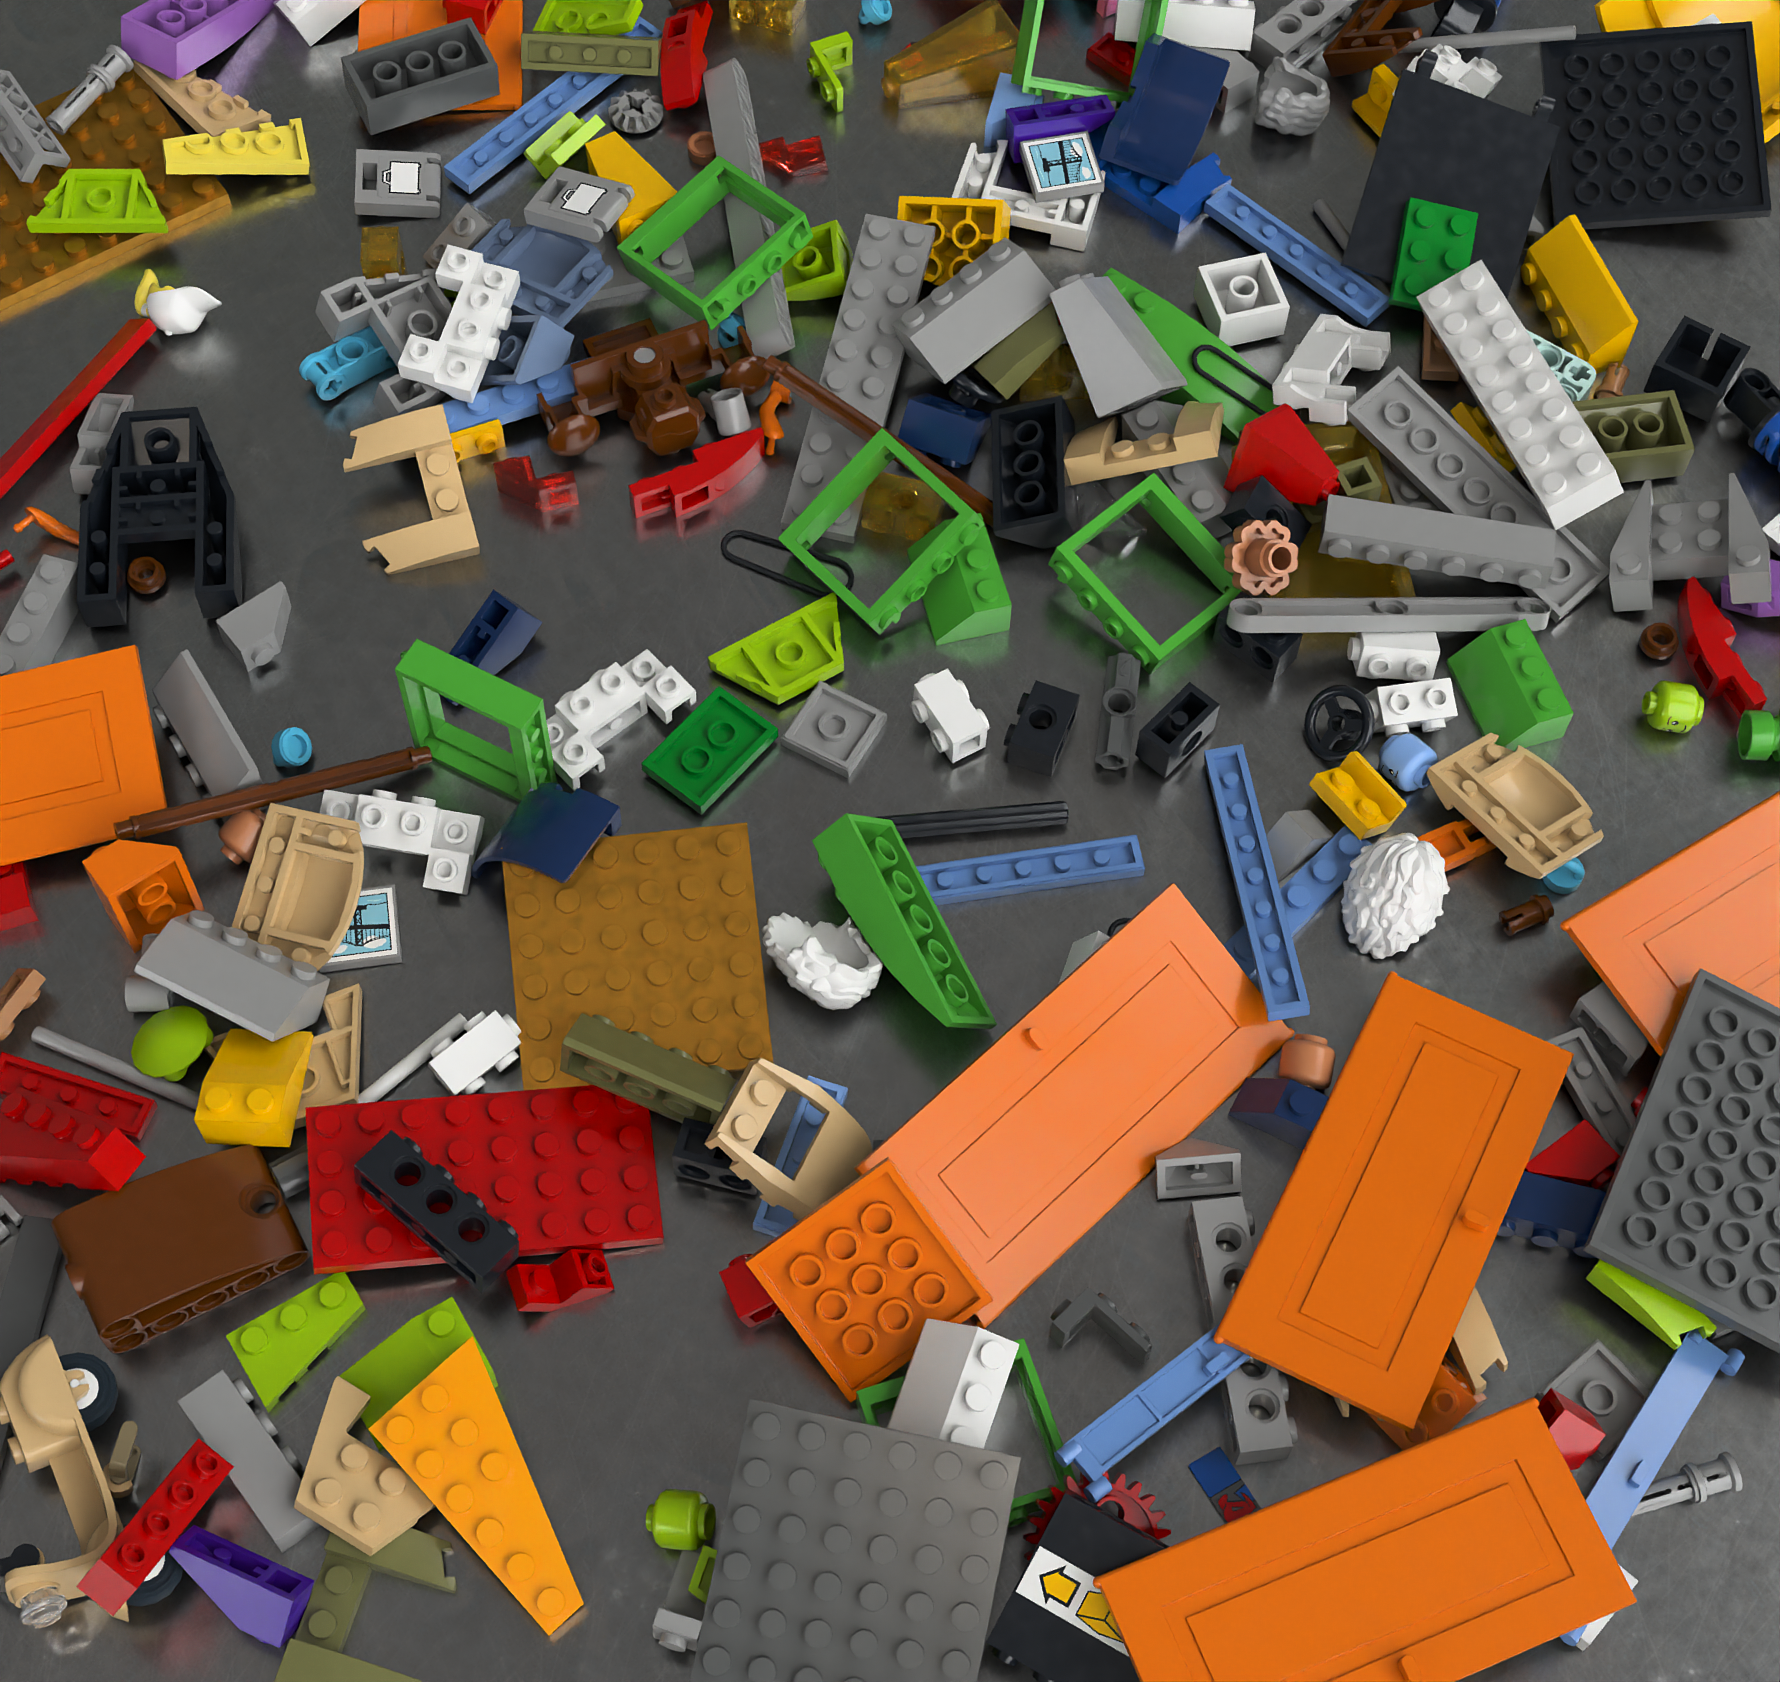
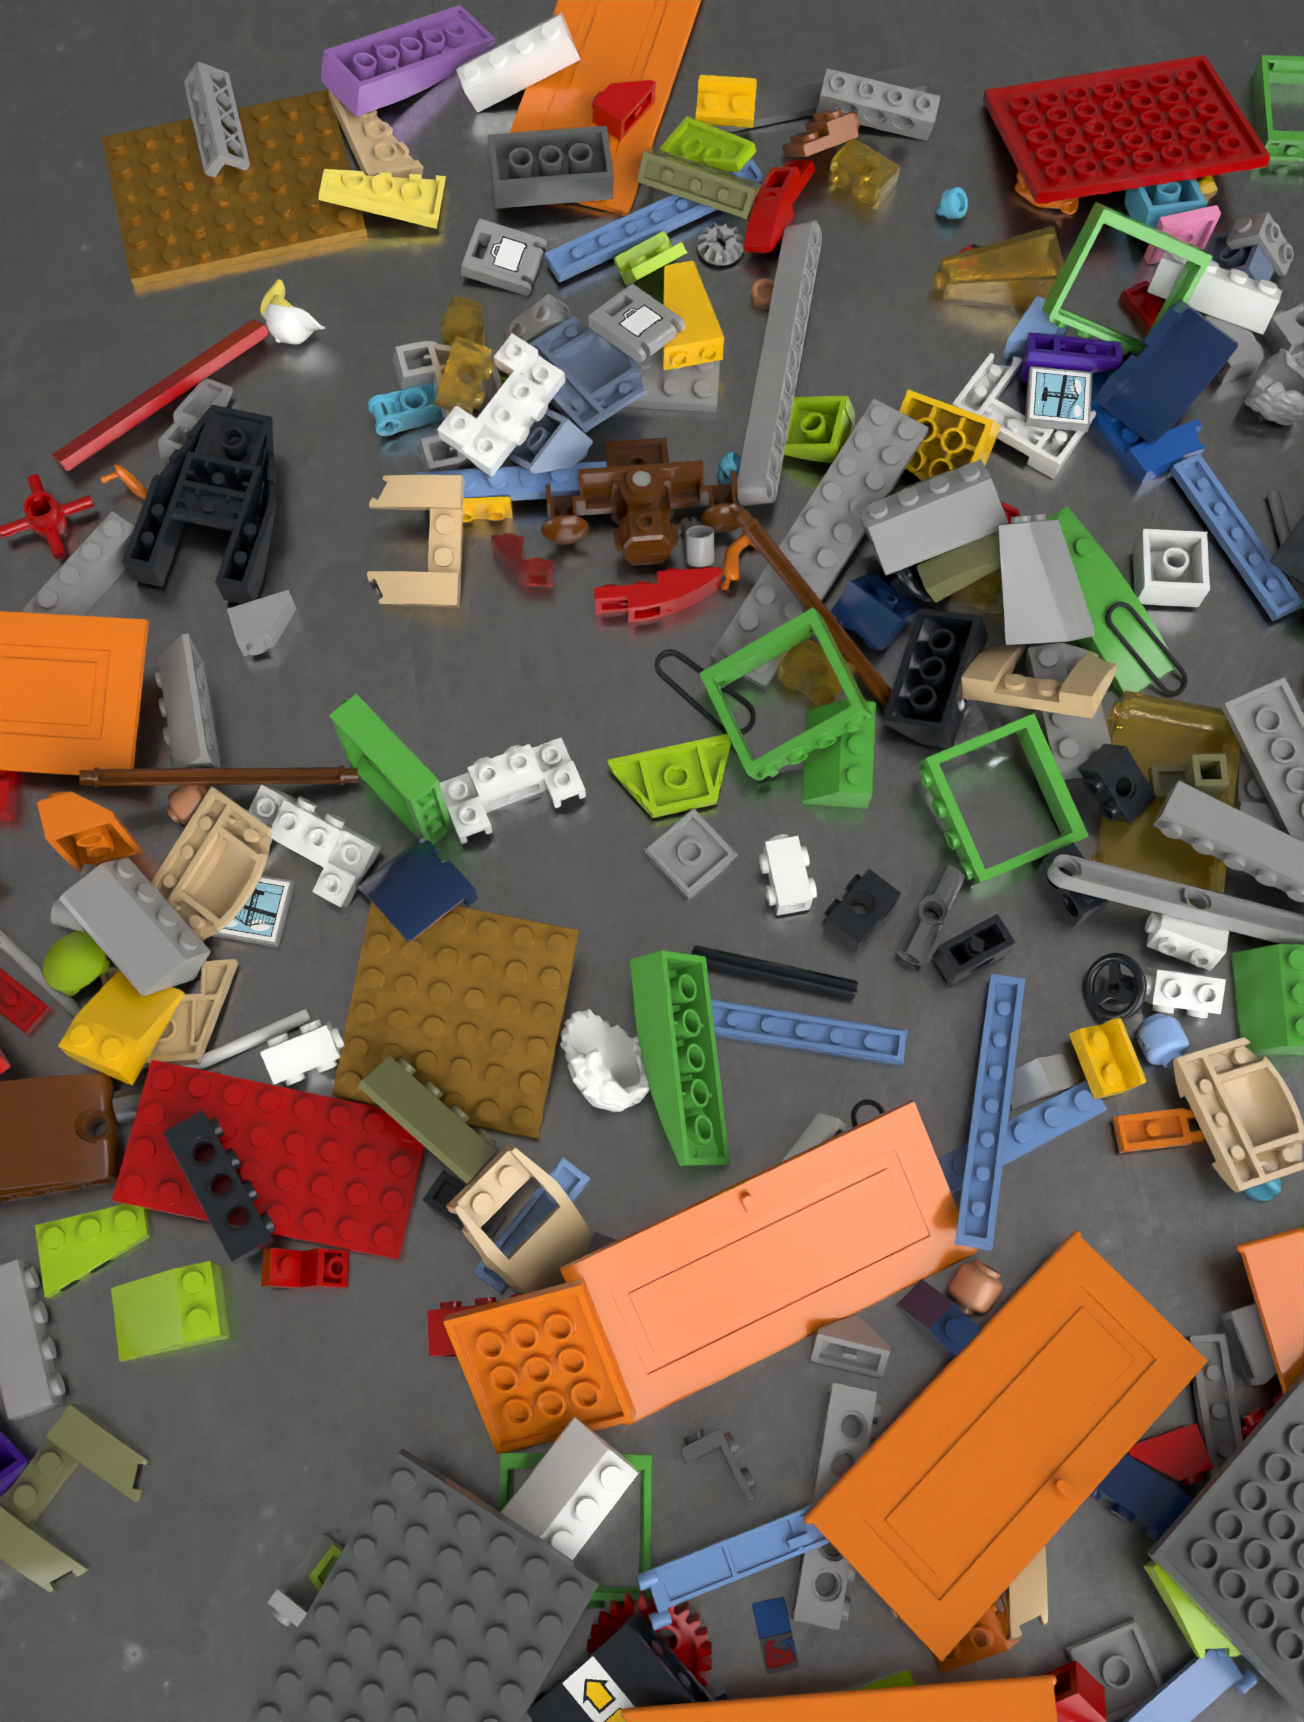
camera: 20 degrees right, 10 degrees up
lime wing [26,169,169,233] -> none
light grey pin [46,44,134,135] -> none
reddish brown plate [127,557,166,594] -> none
medium azure tile [271,727,312,768] -> none
tan wing [294,1376,436,1556] -> none
light orange wing [369,1336,584,1636] -> none
dark blue slope [441,589,543,706] -> none
bright green window [617,155,813,331] -> none
green plate [641,686,778,815] -> none
lime head [645,1489,716,1551] -> none
clear red slope [759,135,829,177] -> none
lime bracket [806,31,853,113] -> none
red slope [1223,403,1340,506] -> none
nougat plant [1224,520,1298,596] -> none
white bracket [1272,314,1391,426] -> none
white hair [1341,833,1450,960] -> none
reddish brown pin [1499,894,1554,936] -> none
none -> clear yellow brick [434,336,495,415]

